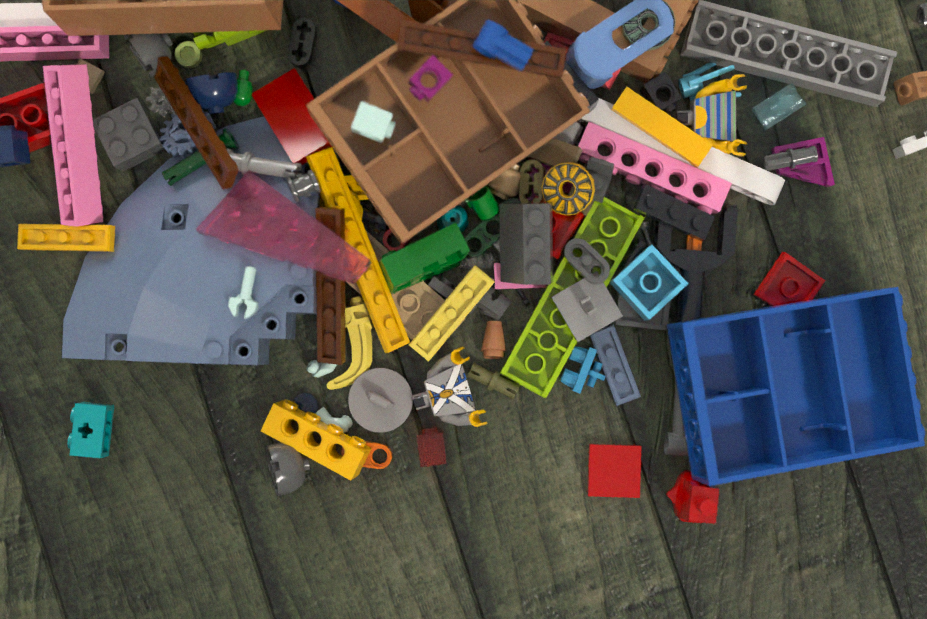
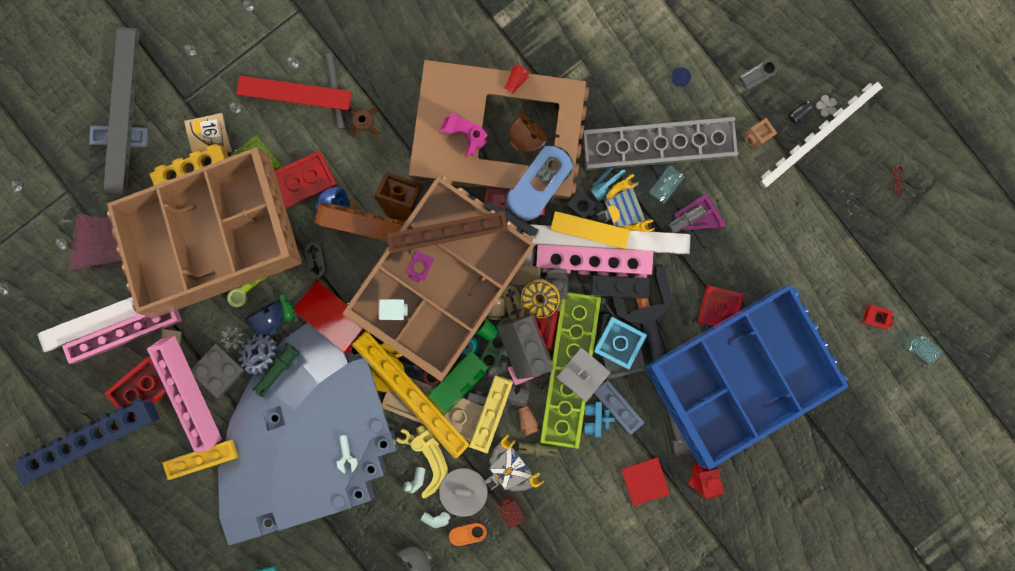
camera: 25 degrees left, 0 degrees up
dark grey cylinder [123,33,173,78] -> none
reddish brown plate [154,56,239,189] -> none
clear pink wing [196,171,372,284] -> none
light grey pin [226,149,302,179] -> none
yellow brick [261,399,372,480] -> none
dark grey bush [287,170,321,203] -> none
tile [293,393,318,413] -> none
reddish brown plate [316,206,345,365] -> none
blue piece [473,20,534,72] -> none
dark grey plate [564,238,610,284] -> none

